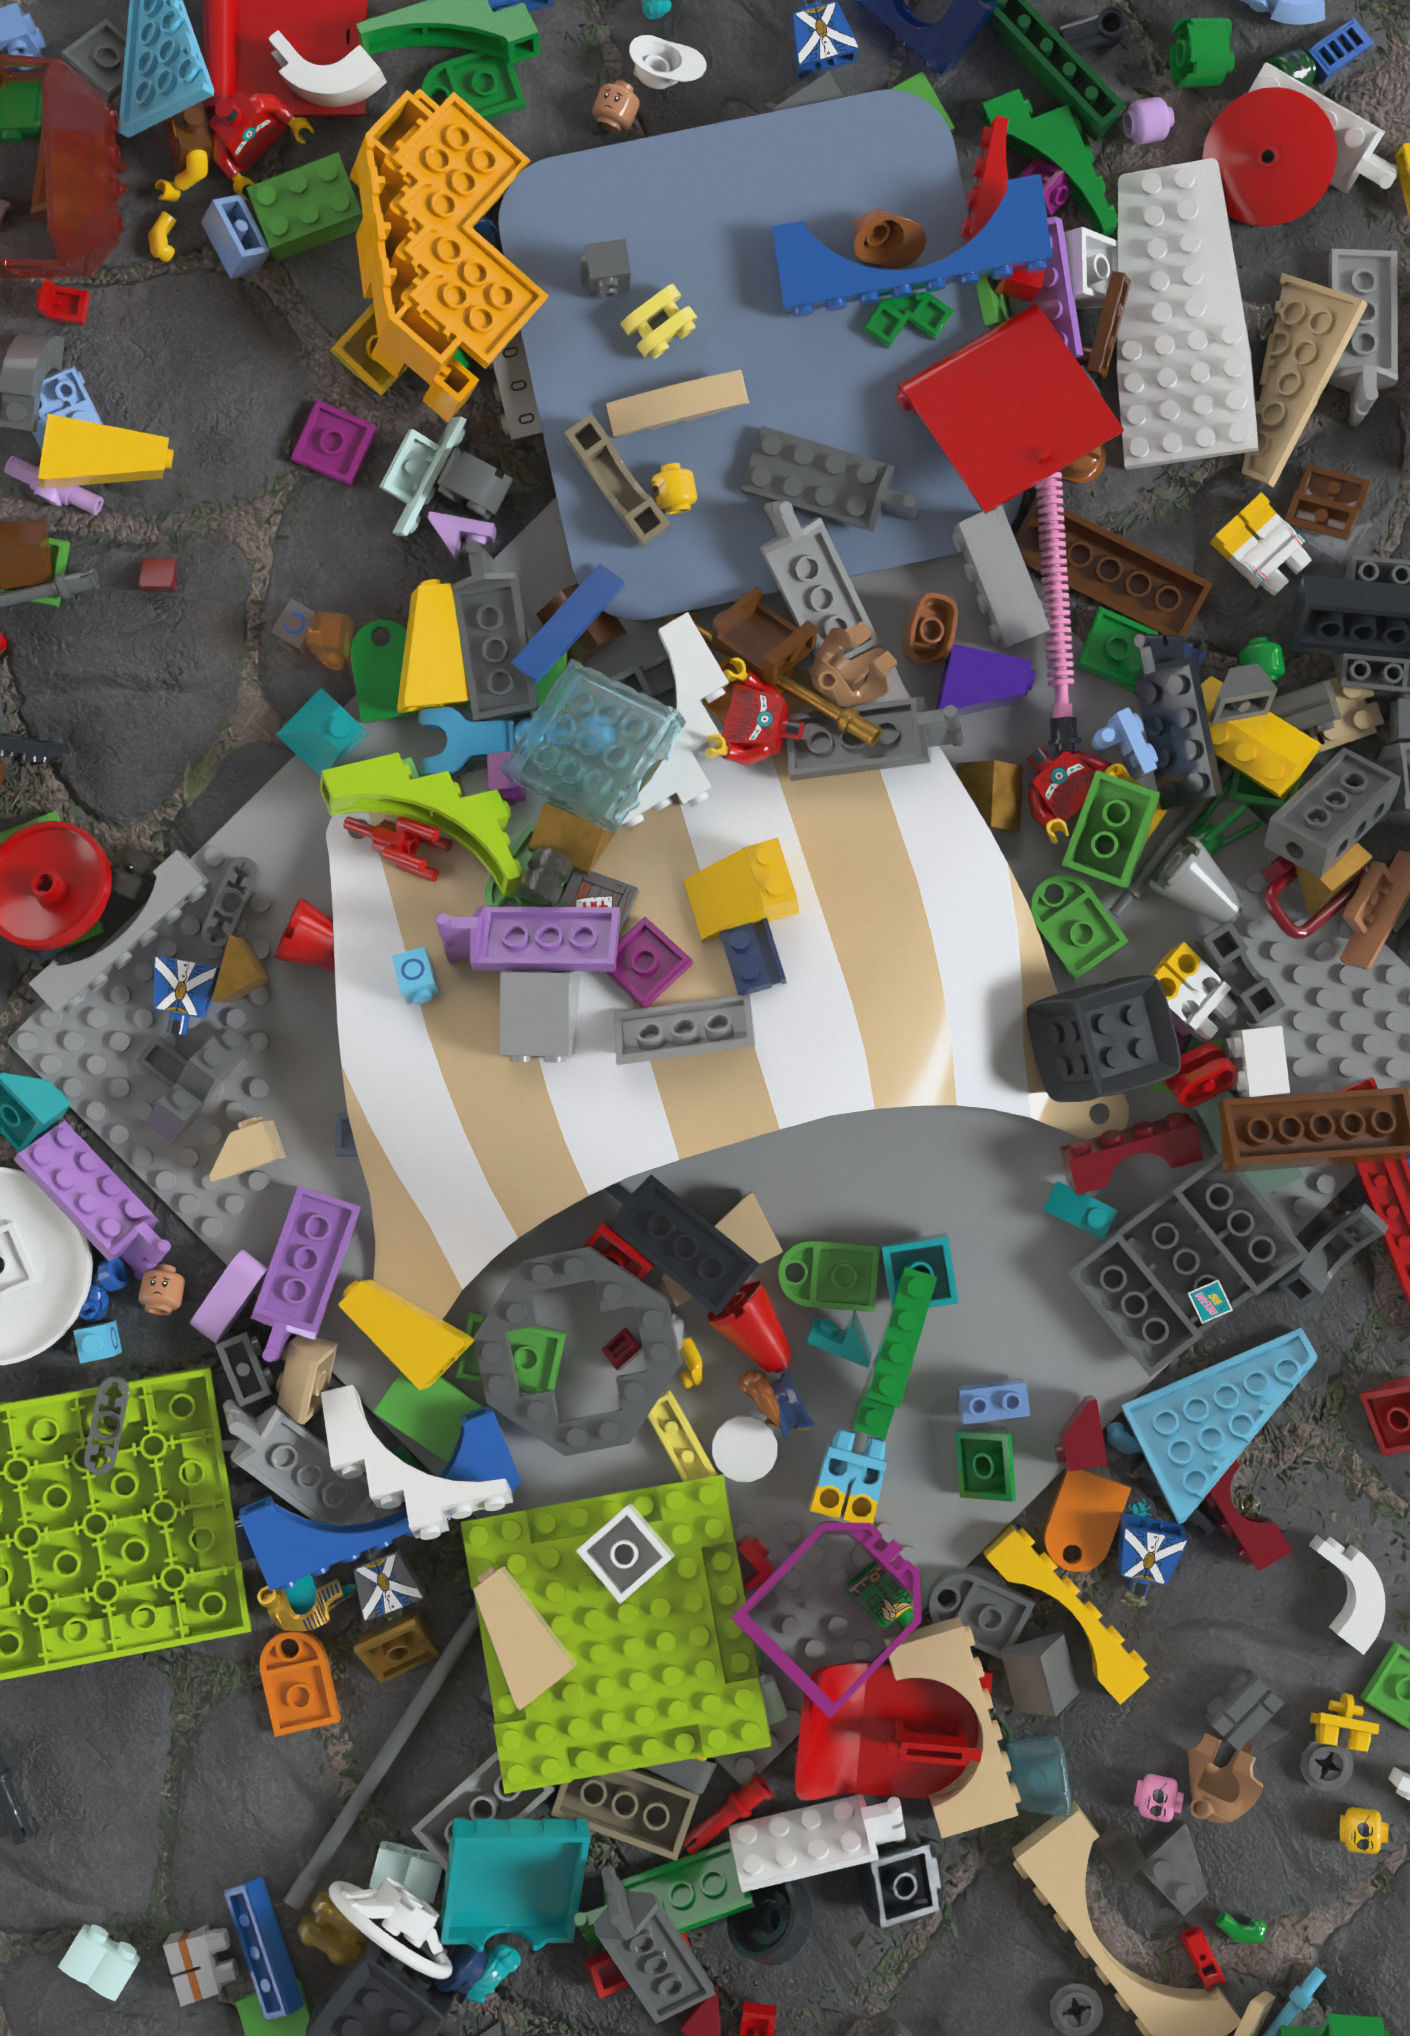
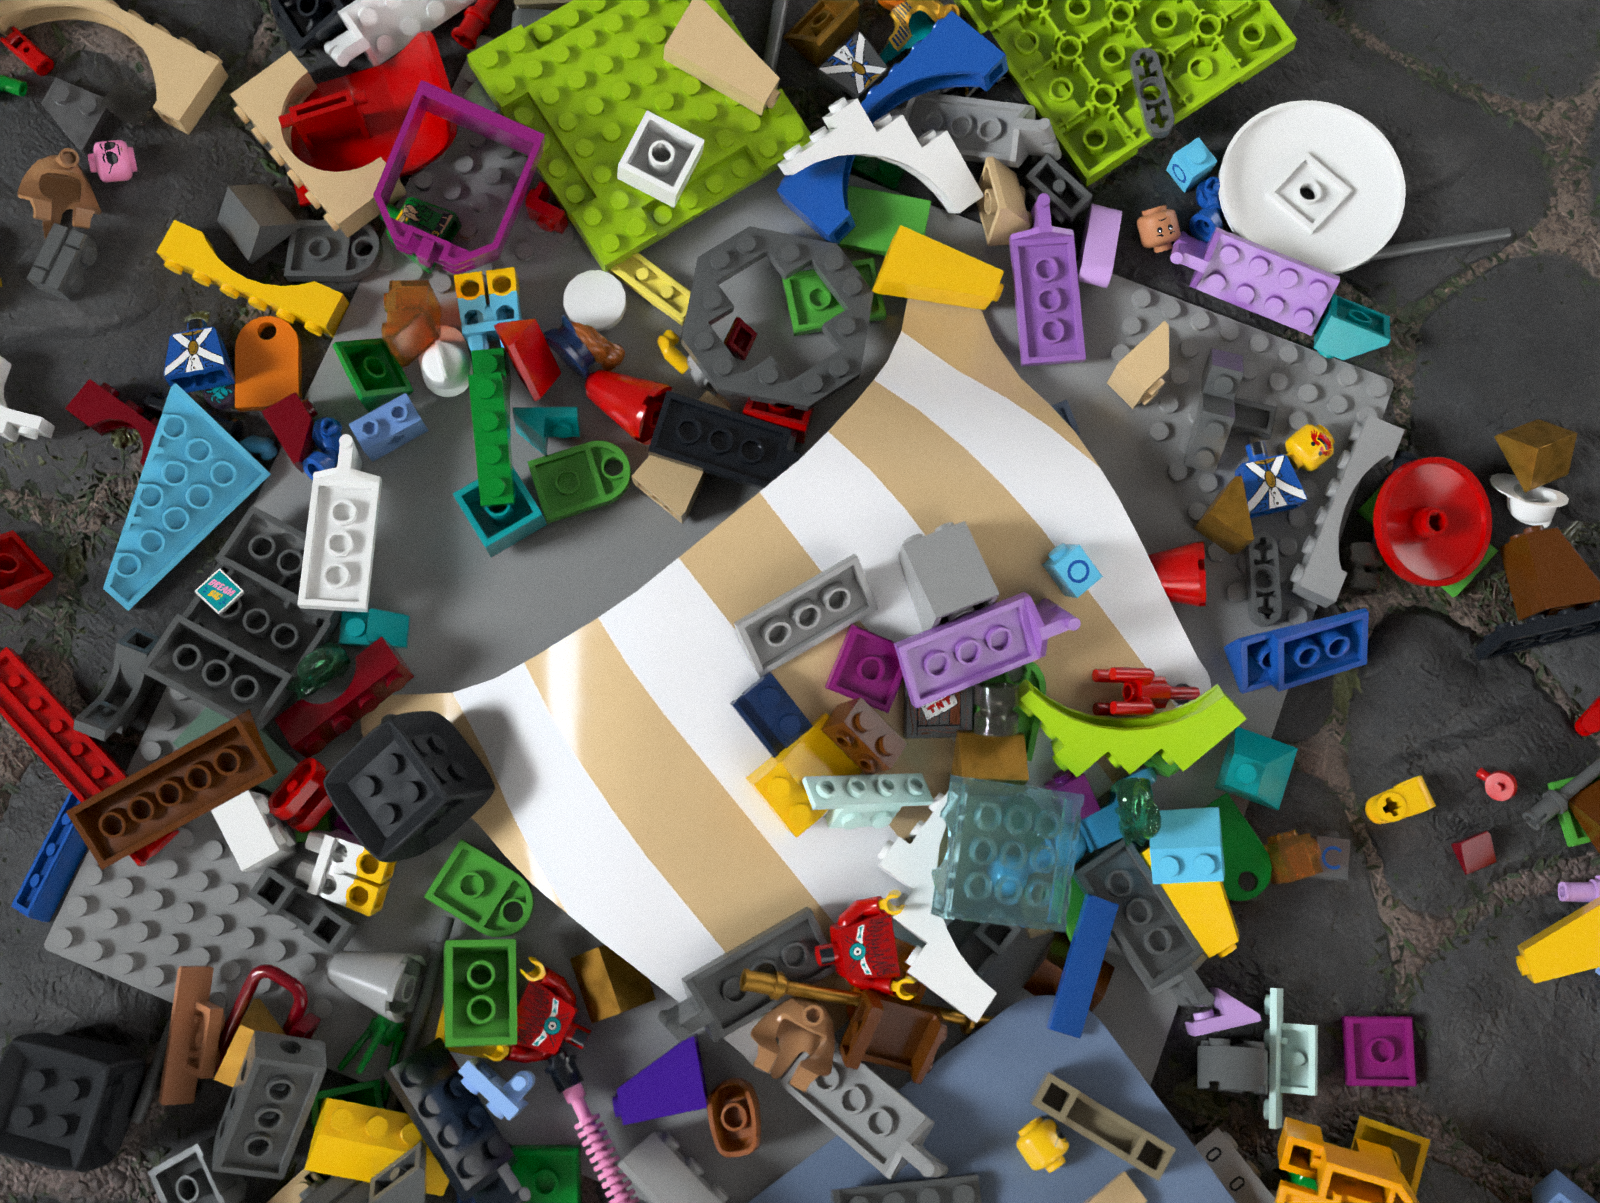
camera: 155 degrees right, 10 degrees down
clear light blue slope [1007,1736,1073,1817] -> none
none -> clear green animal [286,642,351,700]
none -> white hinge [297,434,382,612]
none -> blue arm [303,417,343,481]
none -> clear orange slope [382,280,442,367]
none -> white piece [417,325,473,397]
none -> red slope [494,318,561,401]
none -> light aqua bracket [802,773,934,830]
none -> reddish brown brick [821,697,907,775]
none -> clear green animal [1110,777,1162,846]
none -> medium azure slope [1149,807,1225,884]
none -> blue slope [1223,608,1369,694]
none -> yellow head [1285,424,1335,472]
none -> yellow piece [1365,775,1436,824]
none -> piece [1475,767,1518,801]

